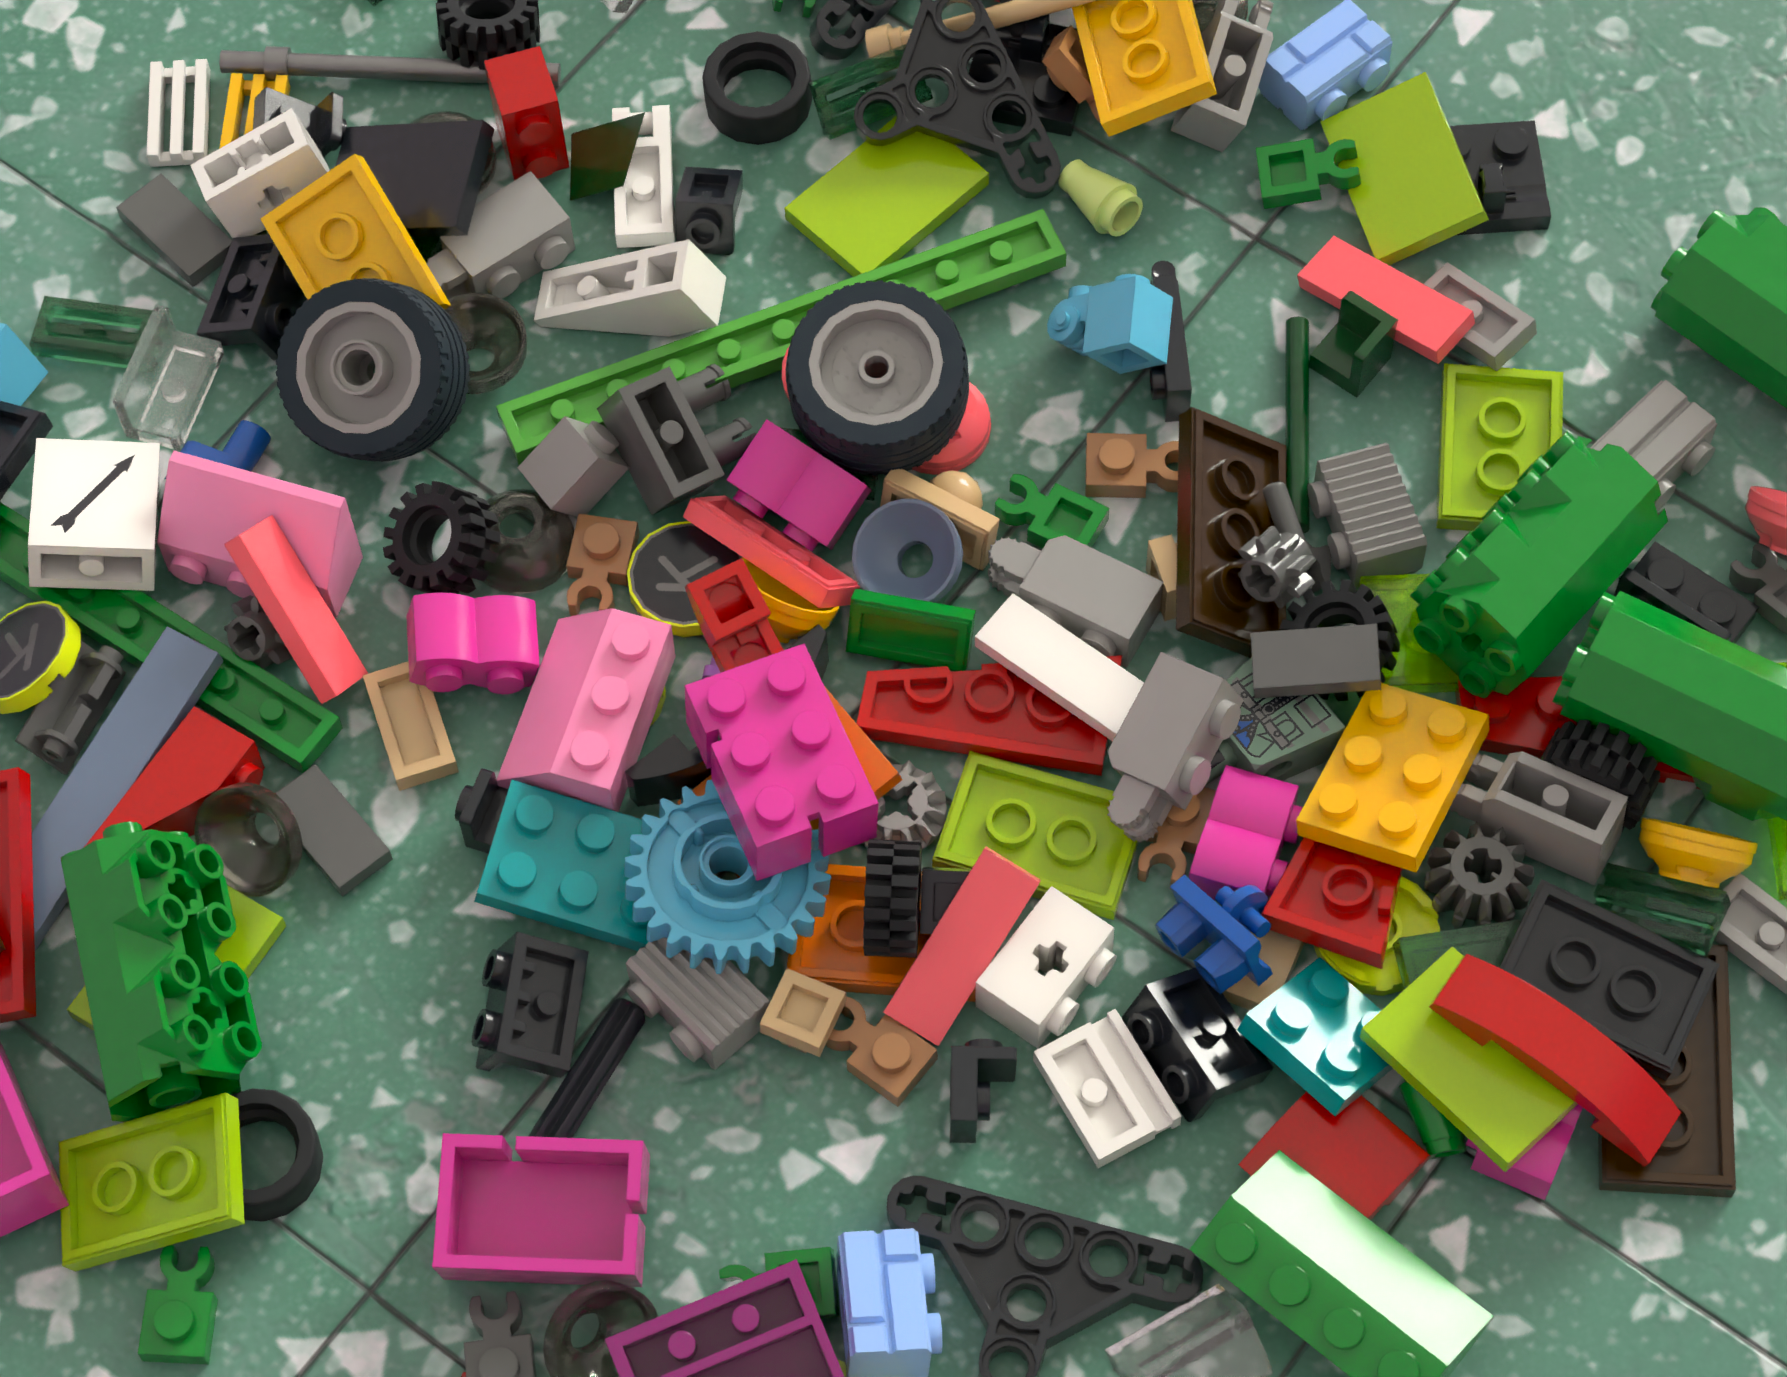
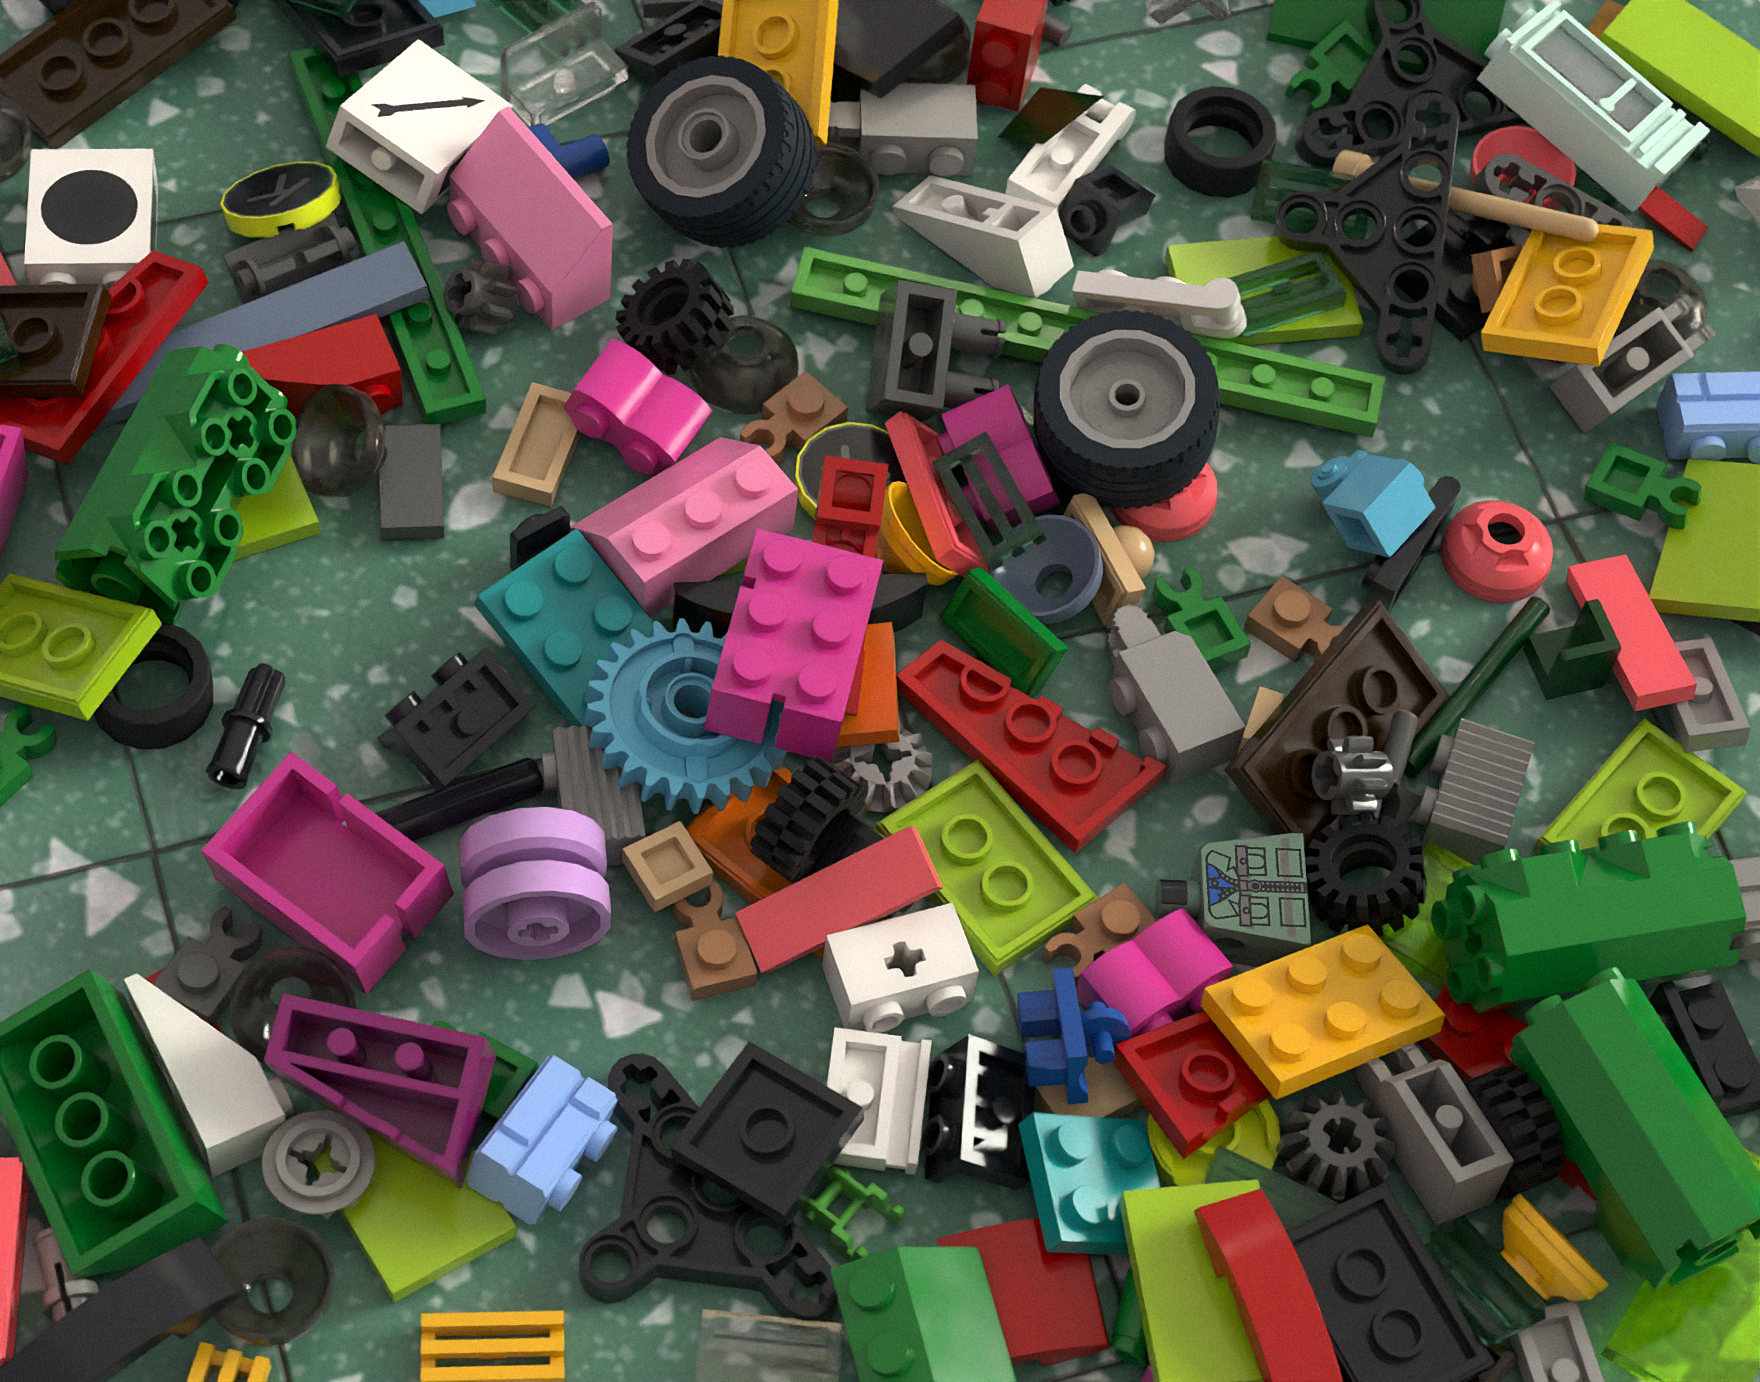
camera: 25 degrees right, 5 degrees down
coral tile [224,515,368,704] -> none
light grey brick [517,416,630,517] -> none
black bracket [950,1039,1017,1143] -> none
white tile [975,593,1144,741] -> none
yellowish green cone [1058,159,1143,237] -> none
light grey hinge [1107,652,1244,843] -> none
dark grey tile [1251,624,1381,698] -> none
none -> black axle [206,663,286,789]
none -> lavender wheel [459,807,611,960]
none -> black hinge [670,1041,864,1227]
none -> bright green piece [801,1167,905,1261]
none -> clear green tile [932,431,1047,570]
none -> white plate [1072,270,1247,339]
none -> clear green tile [1228,250,1347,339]
none -> coral piece [1440,500,1553,603]

